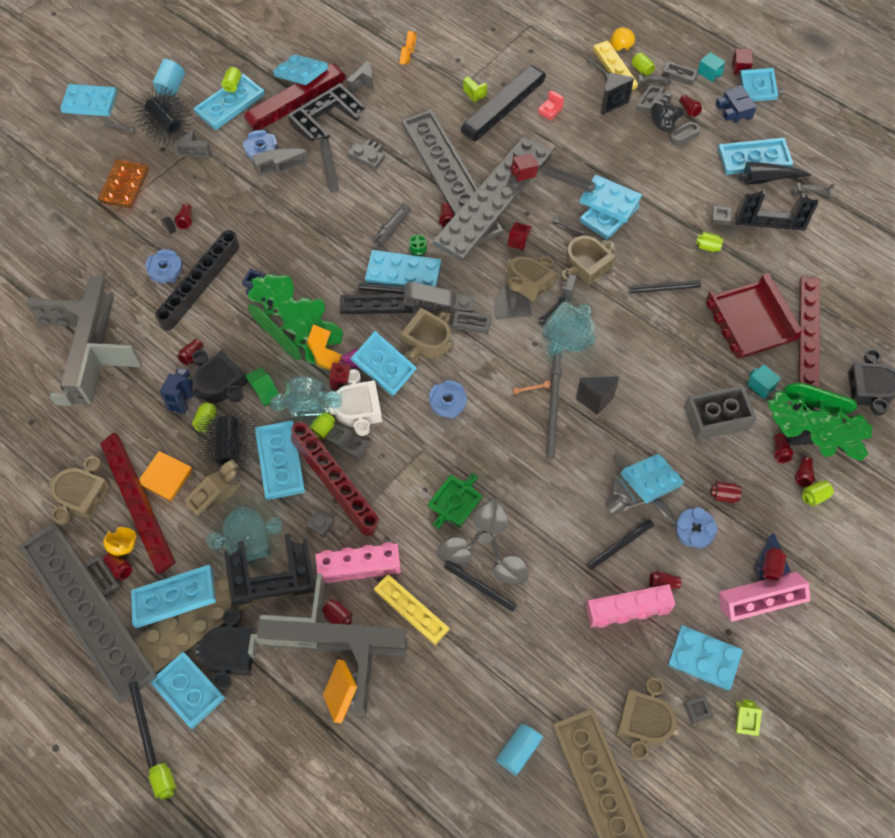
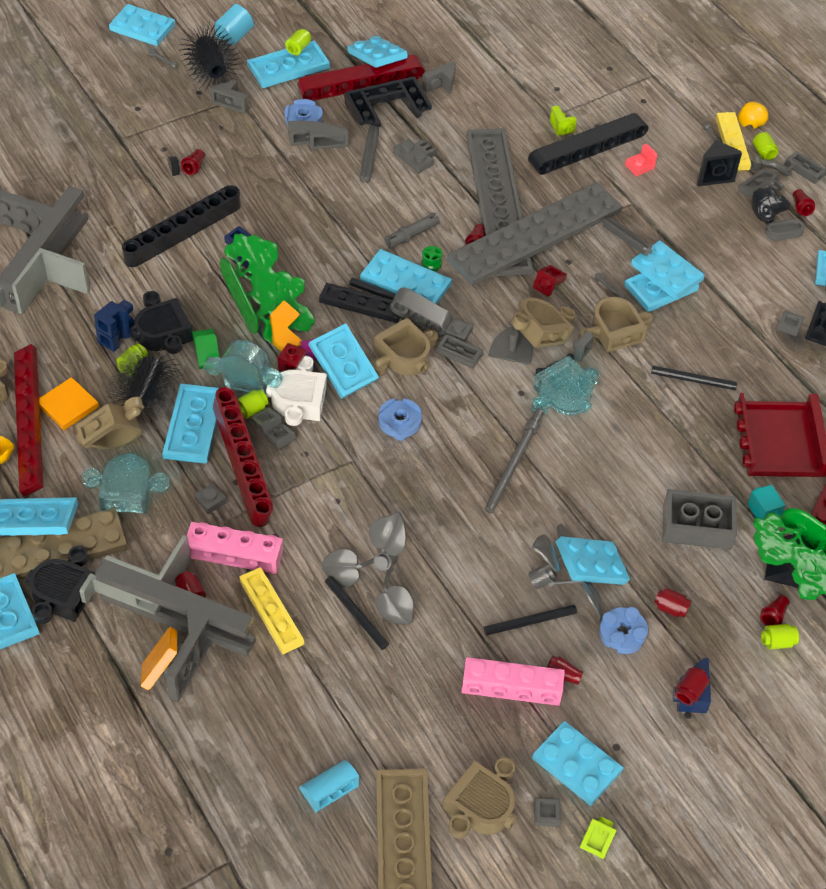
camera: 15 degrees right, 10 degrees down
clear orange plate [98,159,149,209] -> none
medium blue plate [145,249,183,283] -> none
dark red cone [177,339,204,365] -> none
black wedge [224,534,315,606] -> none
light orange tile [399,31,417,65] -> none
green plate [427,473,483,530] -> none
dark red brick [510,153,539,182] -> none
nougat hinge [513,381,551,394] -> none
black slope [576,376,619,415] -> none
lime brick [696,231,724,253] -> none
bright pink brick [719,572,810,622] -> none
dark red cone [773,433,794,463] -> none

